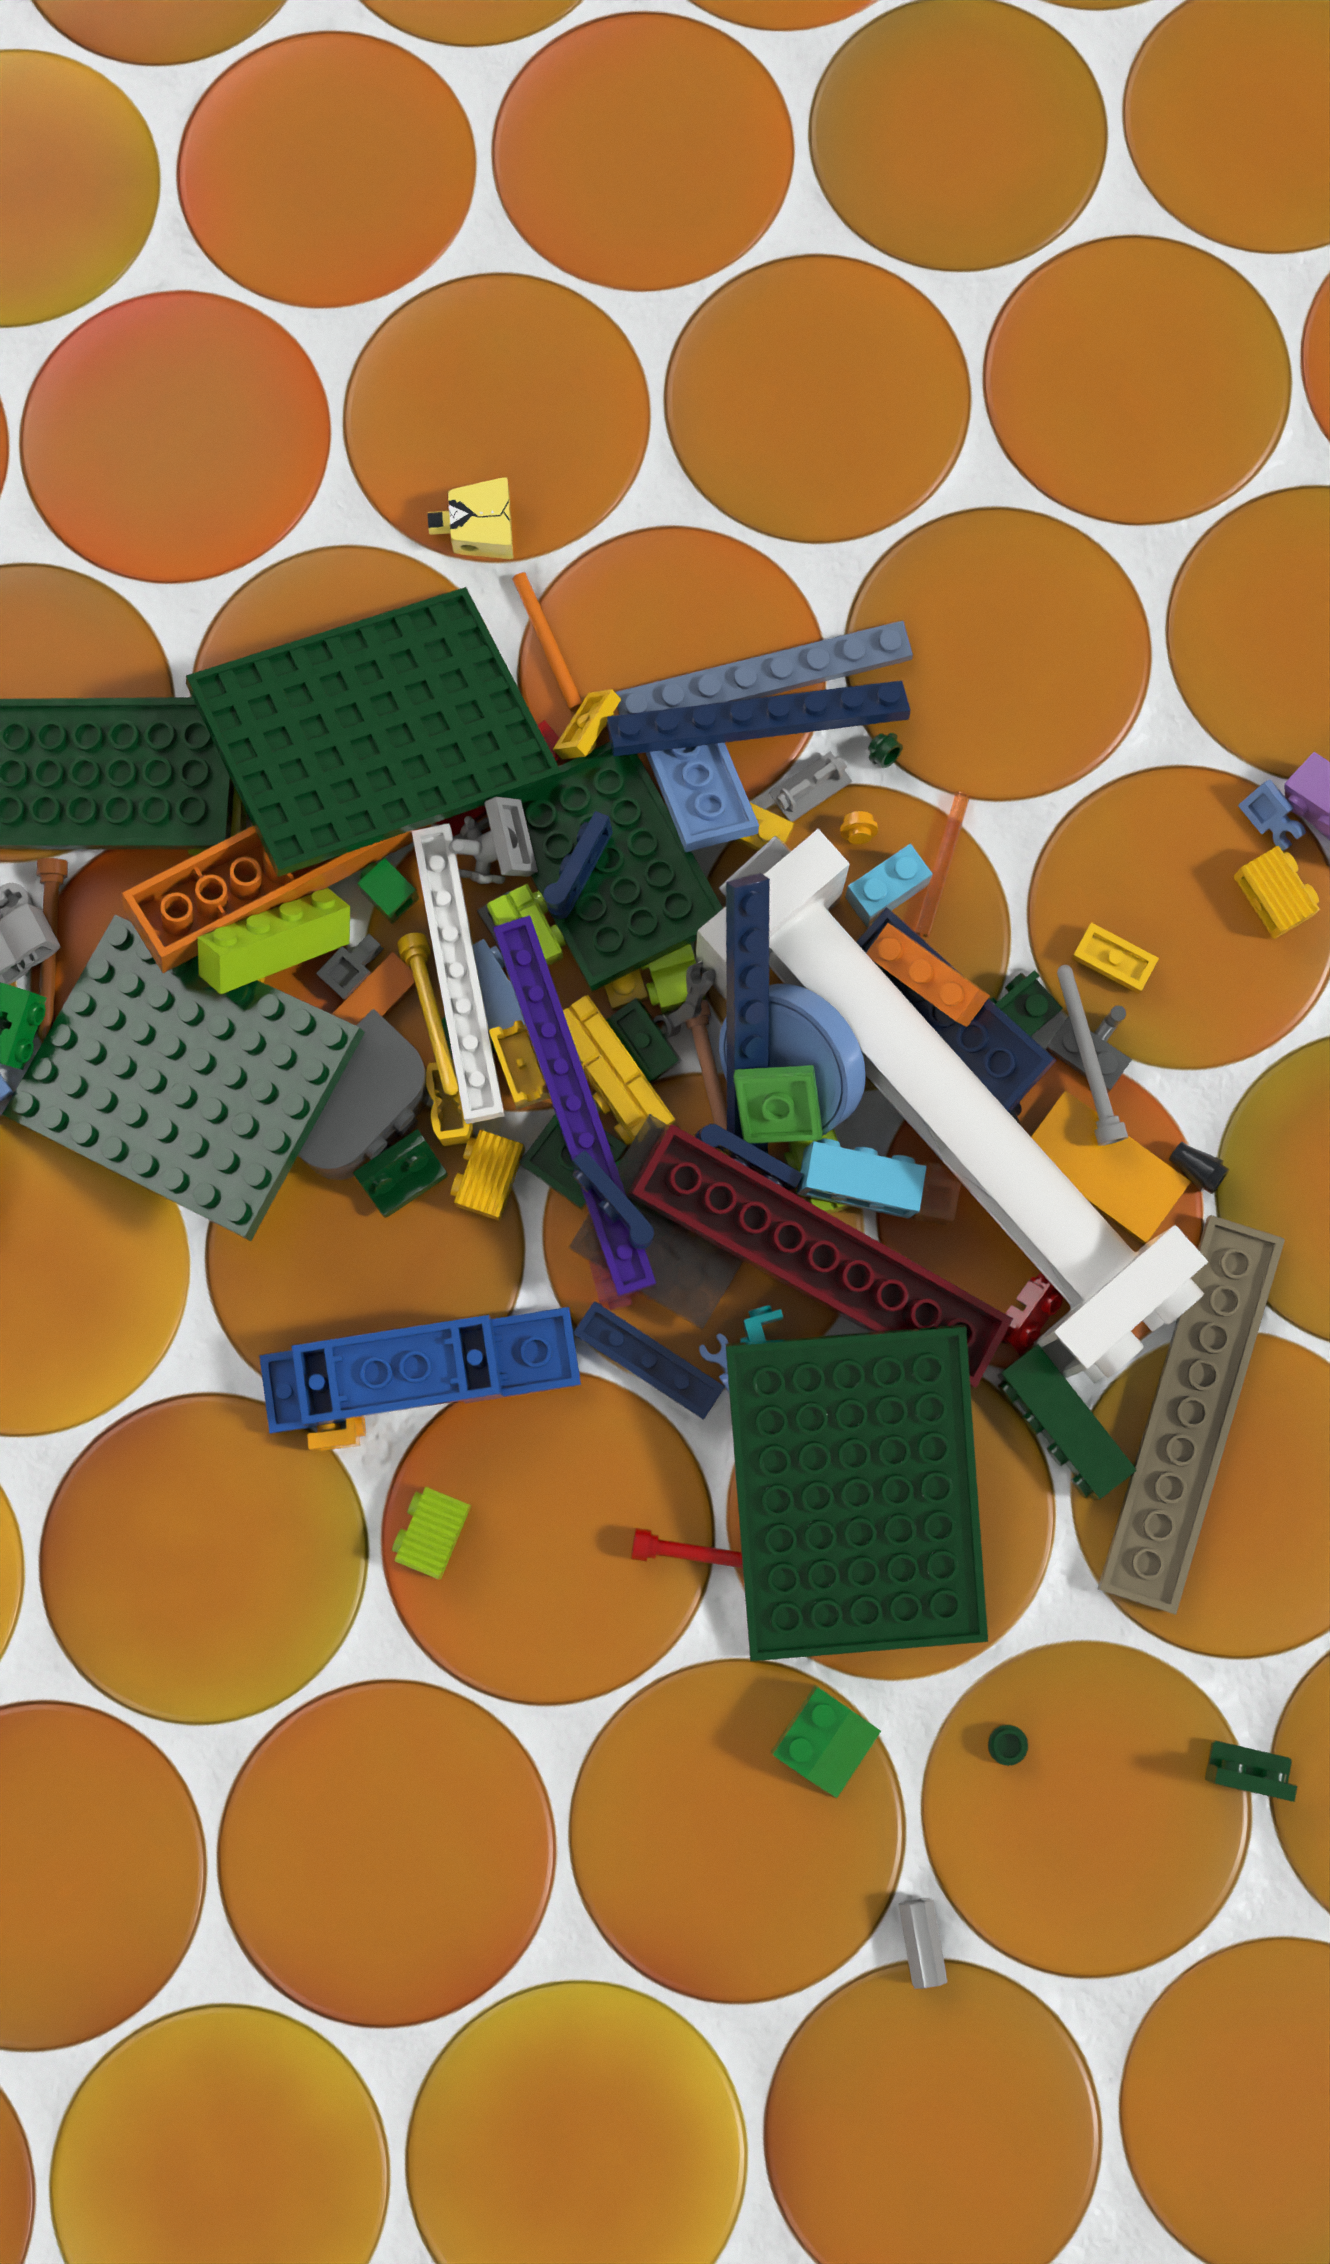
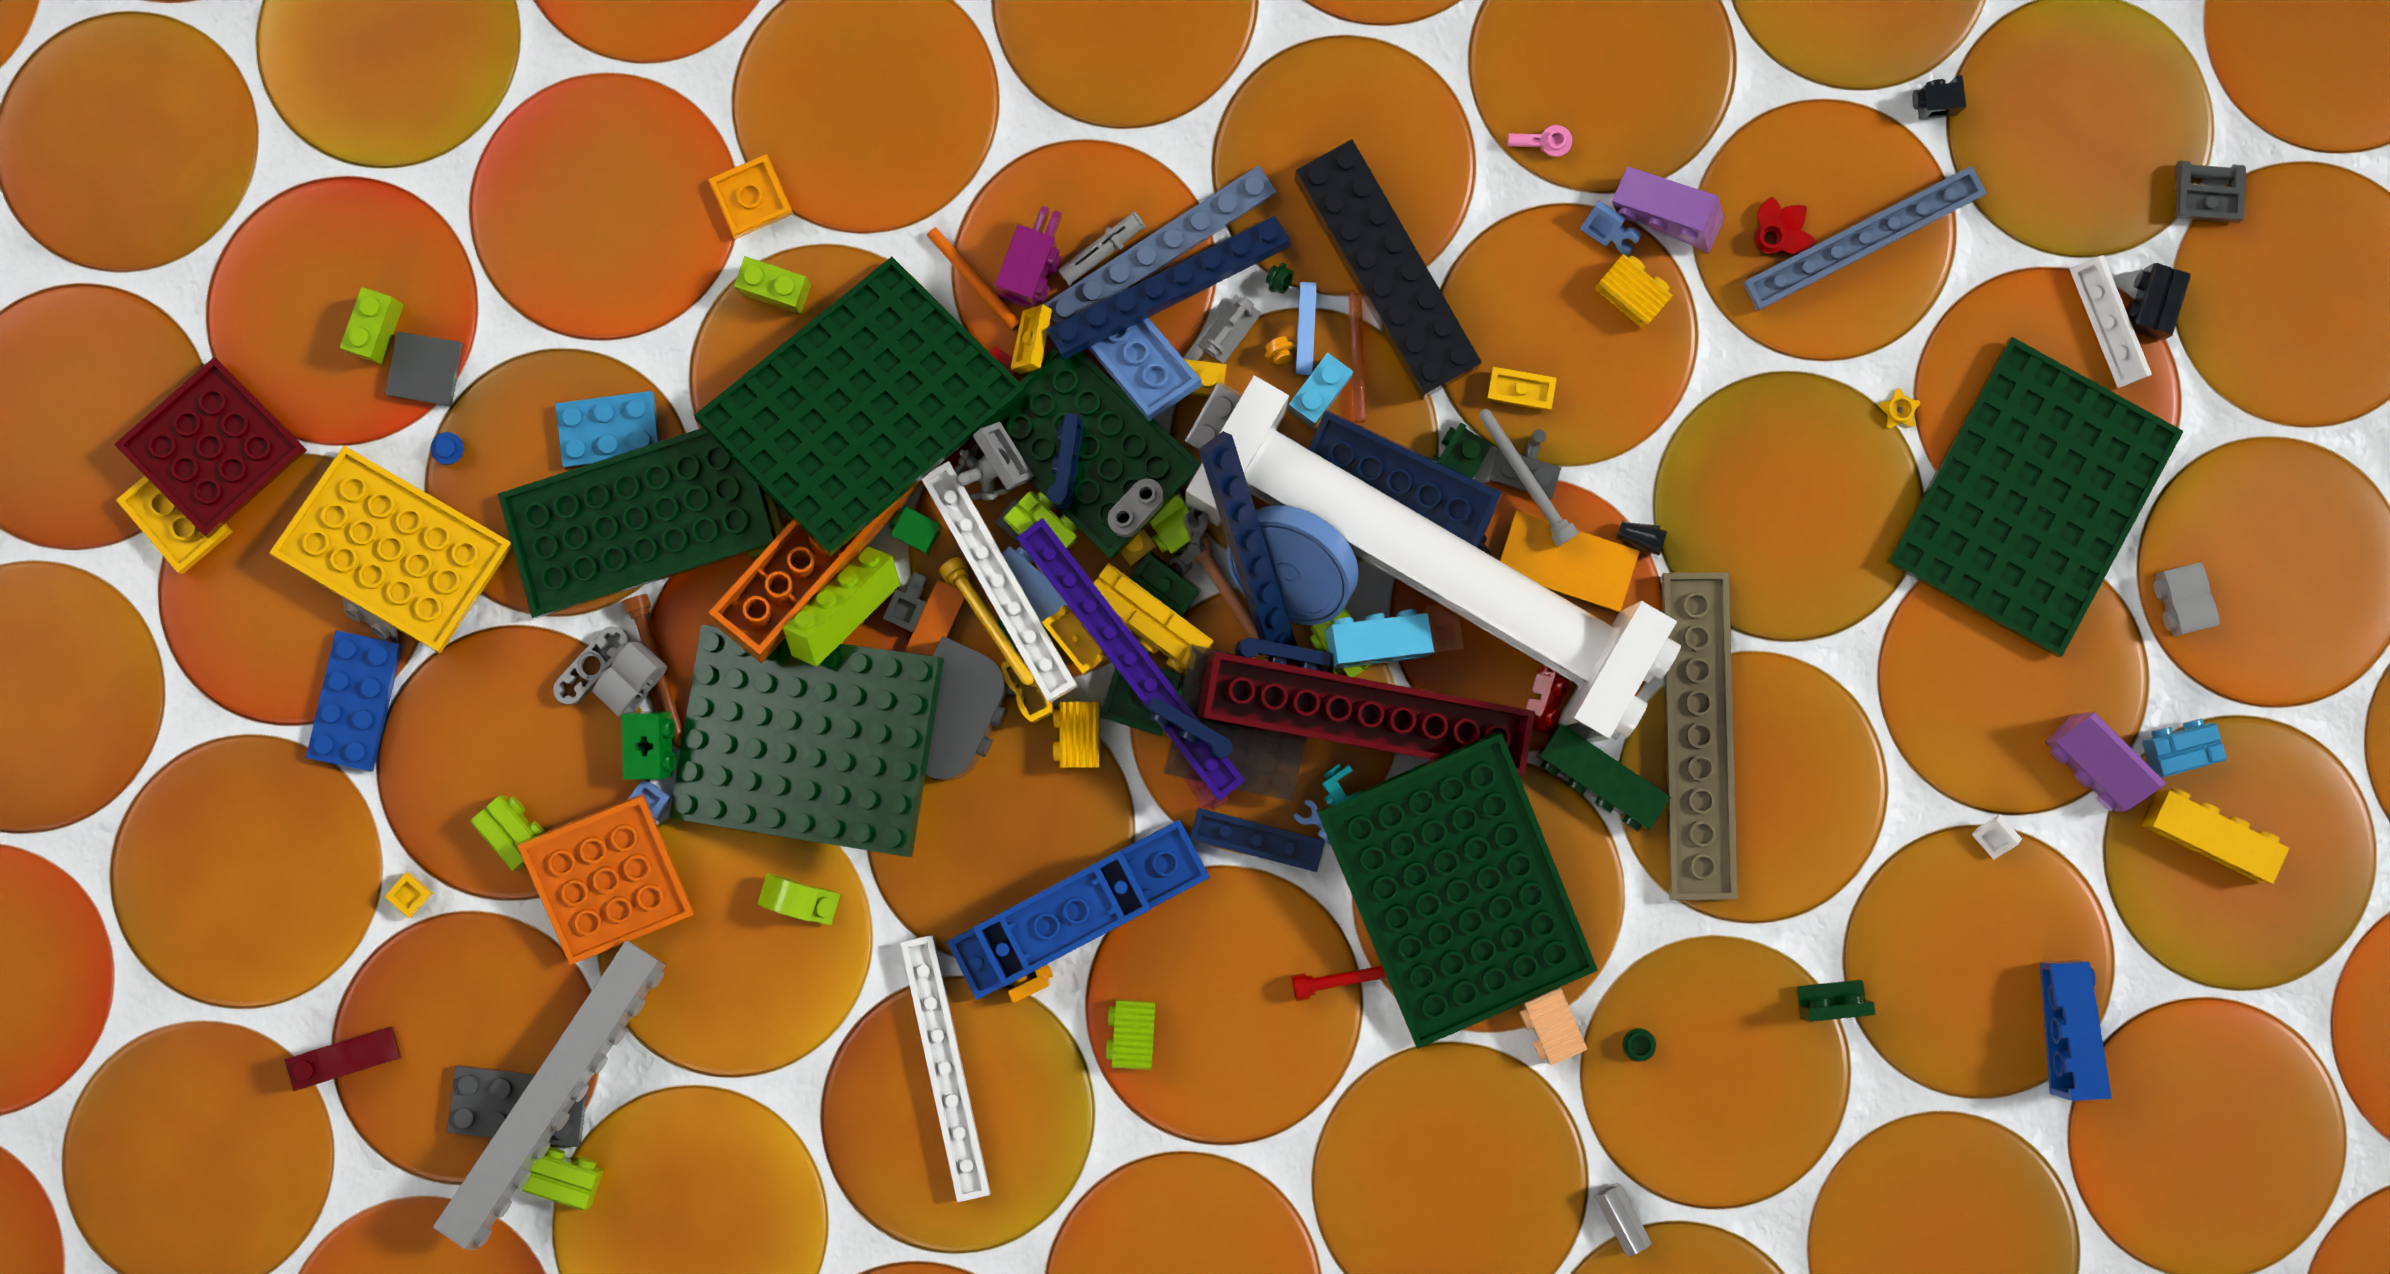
camera: 20 degrees left, 5 degrees up
dark green bracket [353,1129,448,1218] -> none
light yellow torso [428,477,513,559] -> none
bright green plate [734,1065,823,1144] -> none
green slope [771,1685,881,1798] -> none
orange brick [866,923,990,1027] -> none
none -> dark azure plate [555,391,660,469]
none -> light orange tile [708,154,794,240]
none -> lime brick [734,256,812,314]
none -> lime brick [757,873,841,925]
none -> white plate [900,935,991,1202]
none -> magenta brick [995,206,1062,309]
none -> light grey pin [1057,211,1146,286]
none -> light grey plate [1108,479,1165,538]
none -> black brick [1294,139,1482,400]
none -> light blue beam [1295,282,1316,376]
none -> bright pink plate [1507,125,1573,158]
none -> light nougat brick [1519,988,1588,1065]

